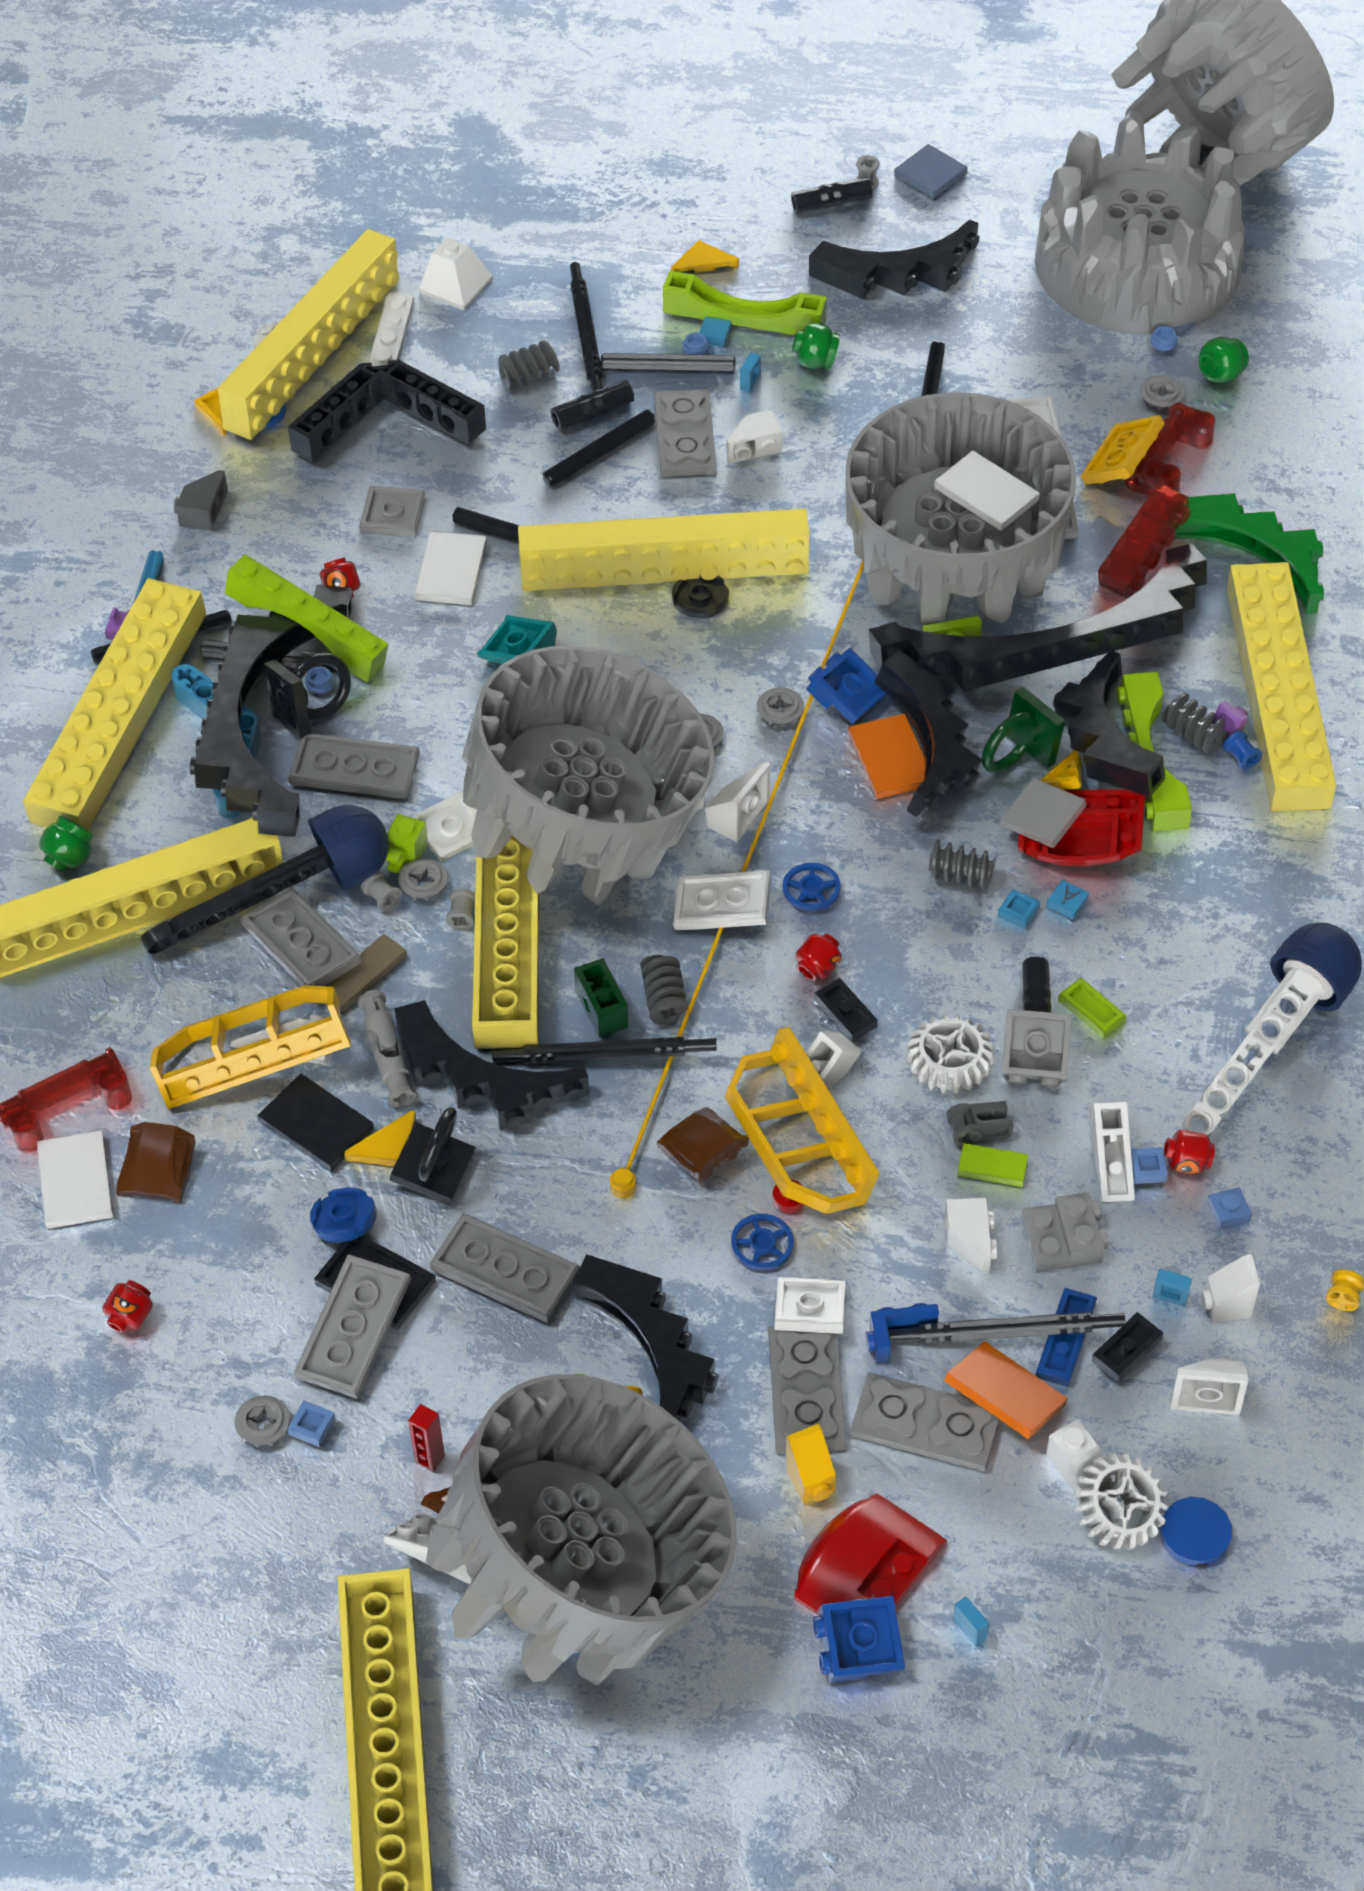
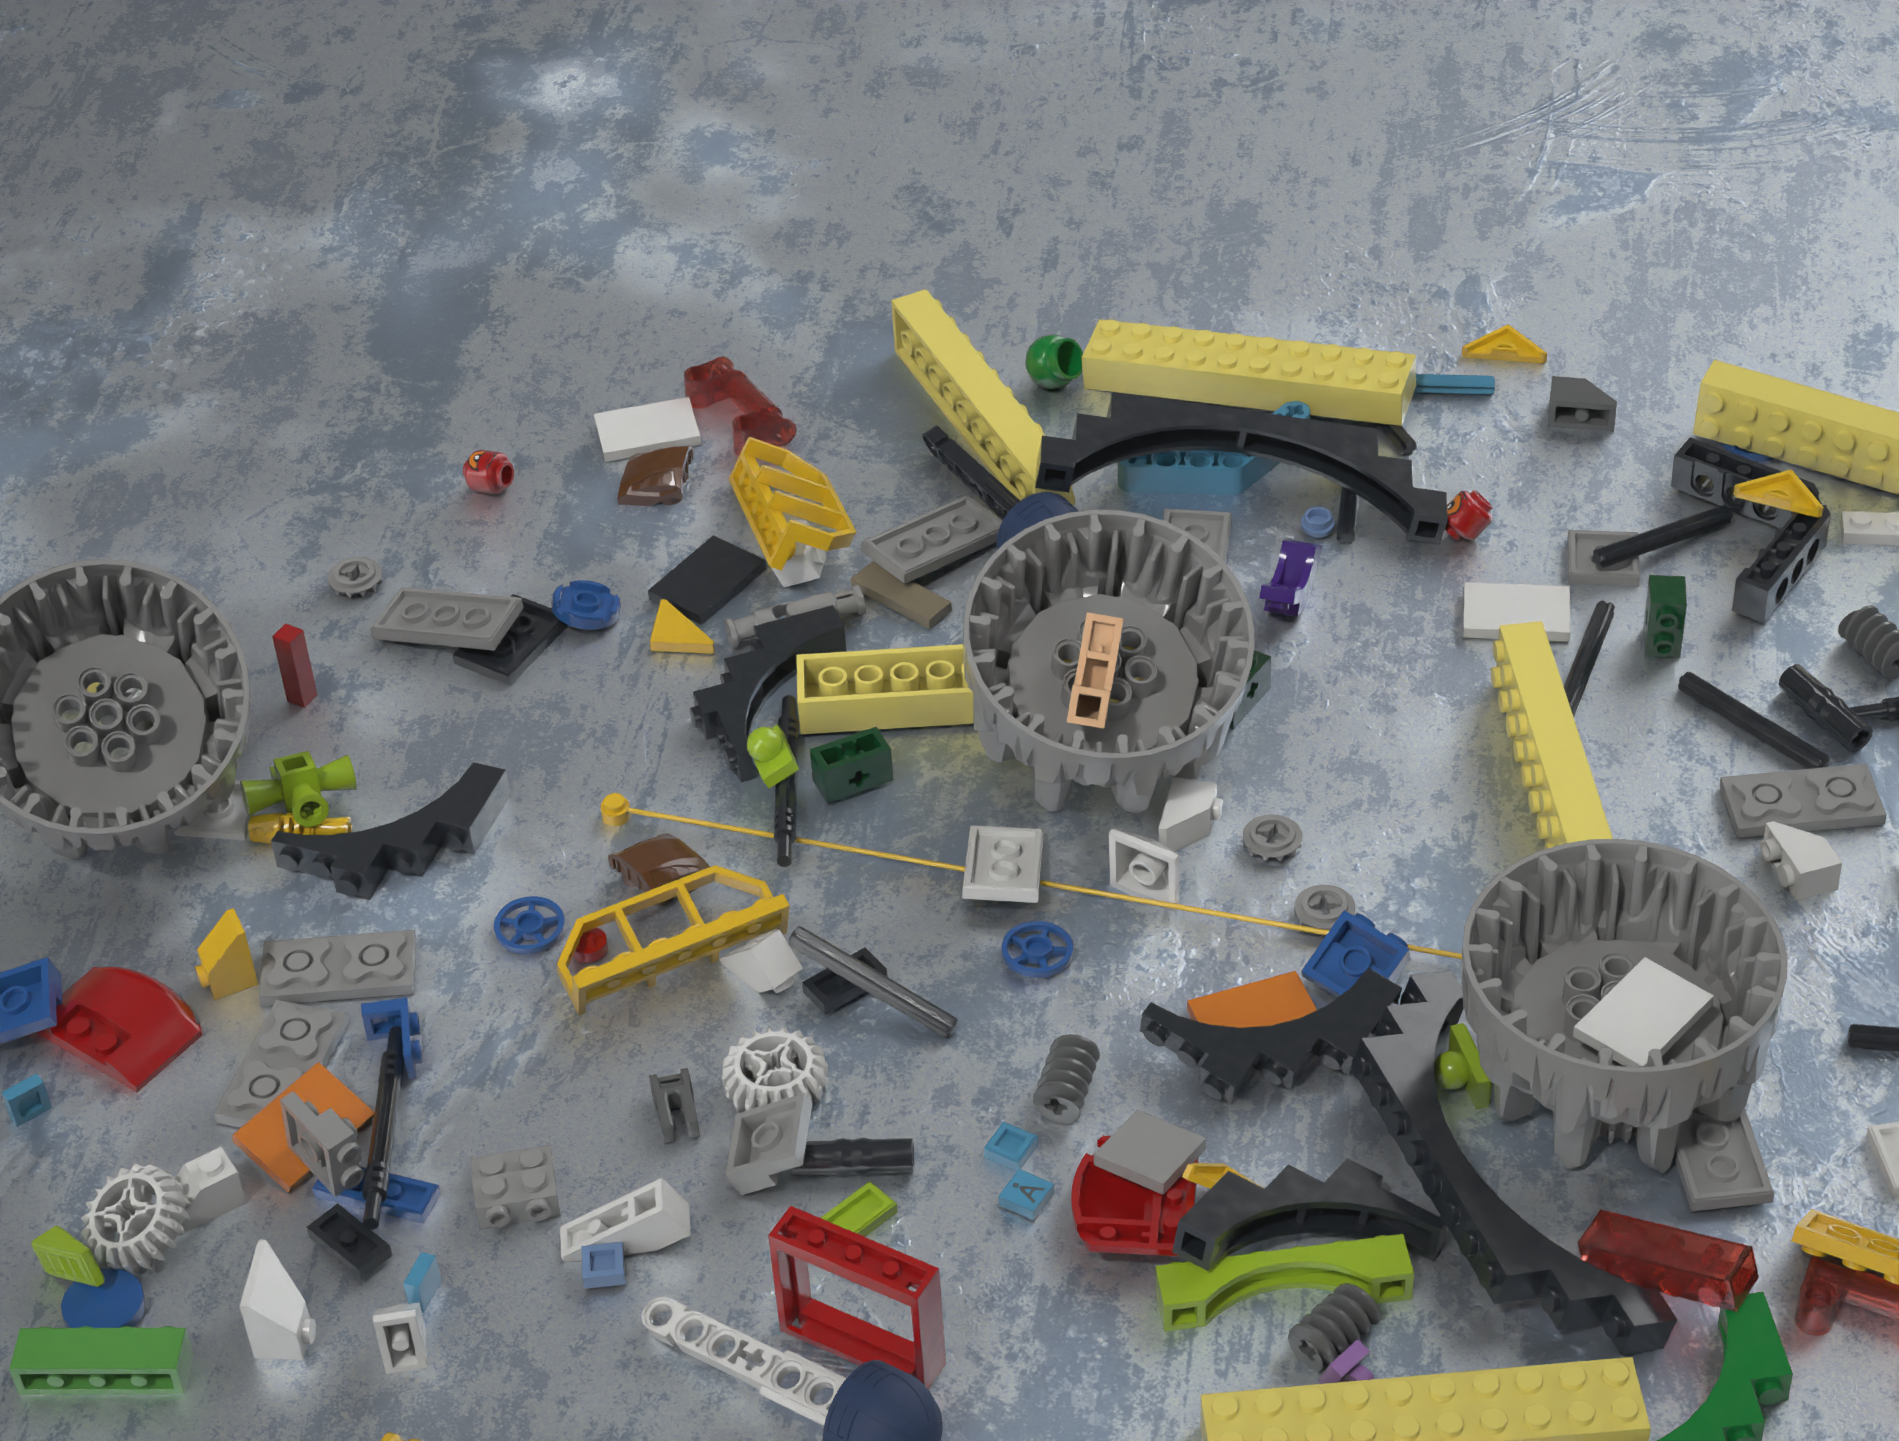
camera: 90 degrees right, 10 degrees down
lime arch [225,554,389,683] -> none
black tile [264,653,351,737] -> none
medium blue plate [288,1400,336,1447] -> none
black tile [389,1107,476,1205] -> none
light grey piece [429,1213,580,1323] -> none
teal slope [477,615,557,664] -> none
dark grey piece [640,955,688,1025] -> none
black tile [672,574,729,619] -> none
white tile [774,1277,845,1334] -> none
red head [795,934,842,981] -> none
white slope [945,1198,997,1273] -> none
lime tile [957,1143,1028,1188] -> none
dark green tile [982,687,1066,773] -> none
red head [1163,1129,1215,1175] -> none
medium blue plate [1207,1187,1252,1229] -> none
blue bush [1223,731,1263,771] -> none
none -> bright green brick [9,1326,193,1395]
none -> lime slope [31,1225,105,1287]
none -> light grey plate [280,1091,365,1197]
none -> lime tile [747,724,799,788]
none -> red window [768,1205,946,1390]
none -> axle [789,926,958,1038]
none -> light nougat arch [1067,612,1124,729]
none -> dark purple arch [1259,540,1322,617]
none -> yellow tile [1462,324,1547,364]
none -> black axle [1591,505,1733,569]
none -> dark green brick [1643,575,1687,658]
none -> yellow tile [1733,469,1823,518]

